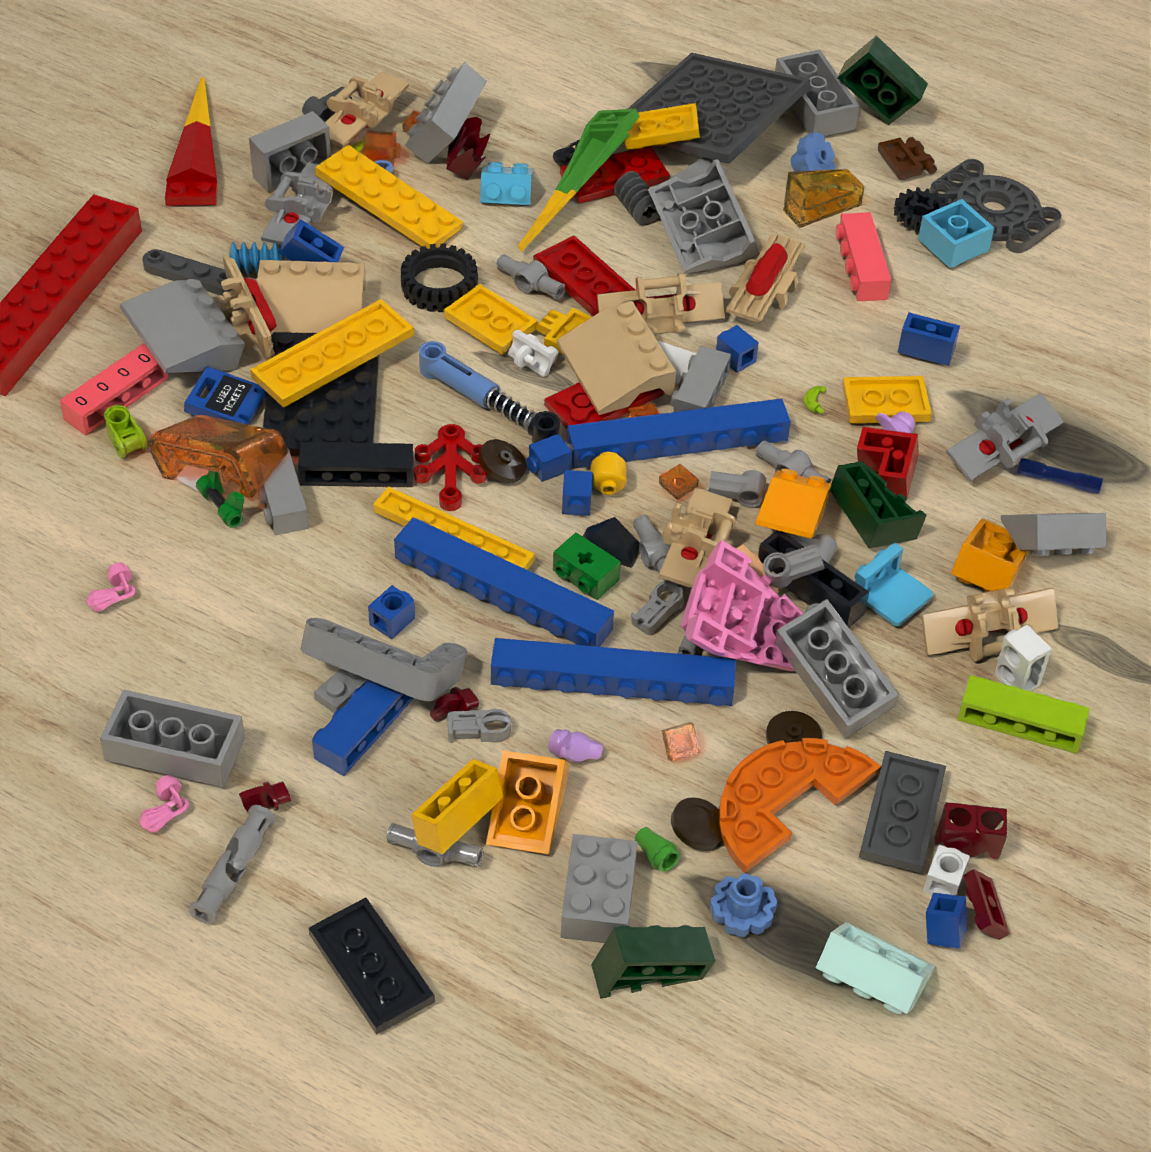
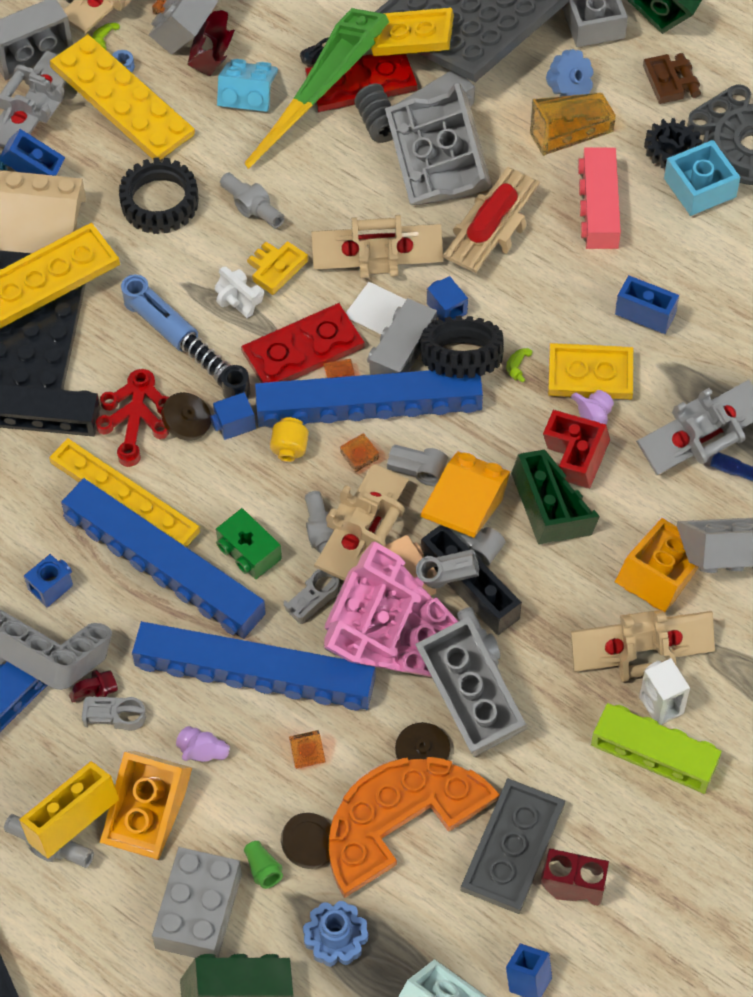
camera: 10 degrees right, 10 degrees up
clear orange brick [363,130,401,167] -> none
yellow plate [444,284,538,355] -> none
red piece [533,235,635,316] -> none
tan piece [557,301,676,415] -> none
blue brick [562,470,592,516] -> none
black slope [583,517,640,568] -> none
light grey pin [756,440,831,483] -> none
medium azure bracket [854,542,933,626] -> none
white brick [923,845,970,895] -> none
dark red plate [964,869,1010,940] -> none
none -> black tyre [421,316,504,378]

